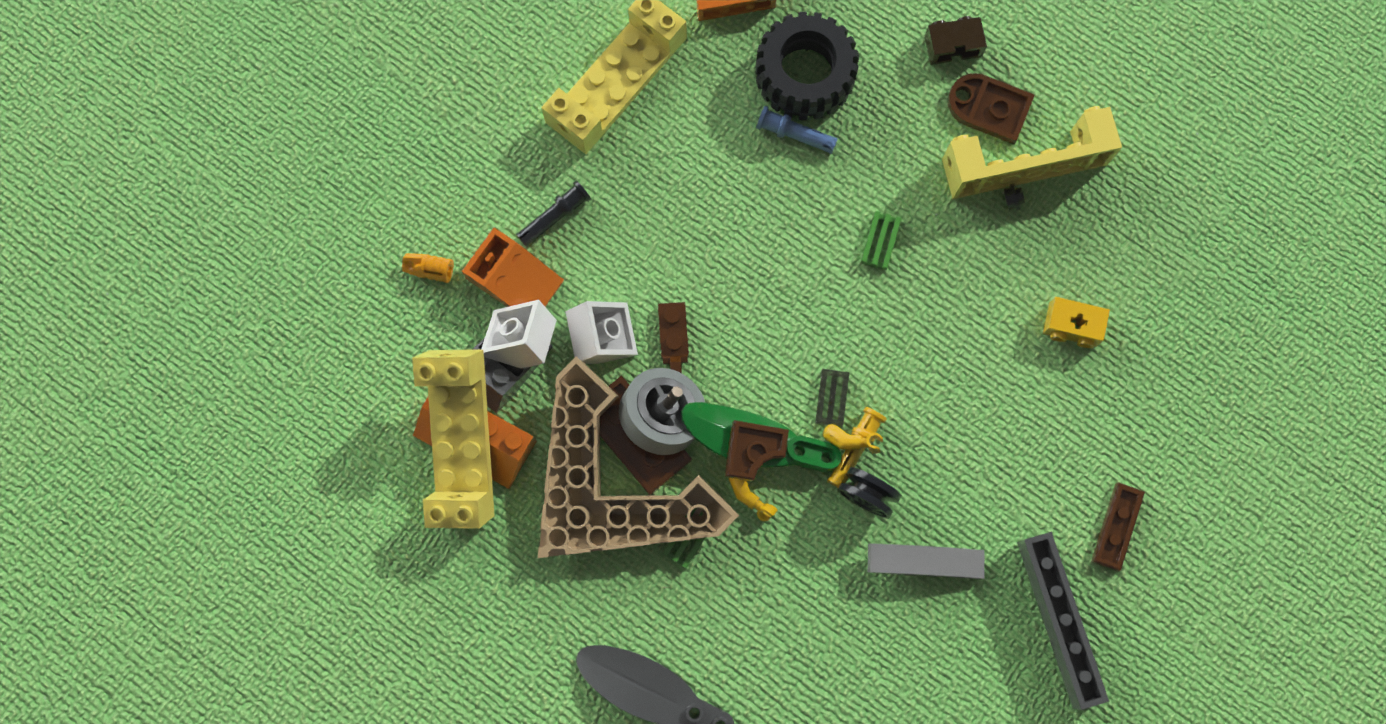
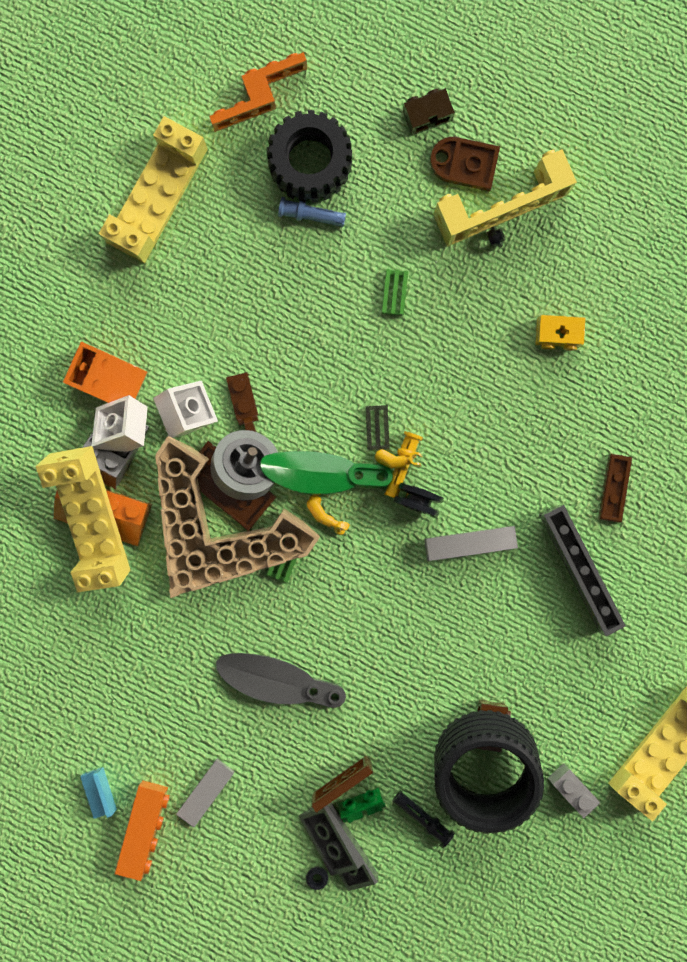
camera: 15 degrees left, 10 degrees up
light orange hinge [402,253,454,283] -> none
black pin [516,181,591,248] -> none
reddish brown tile [724,420,789,482] -> none

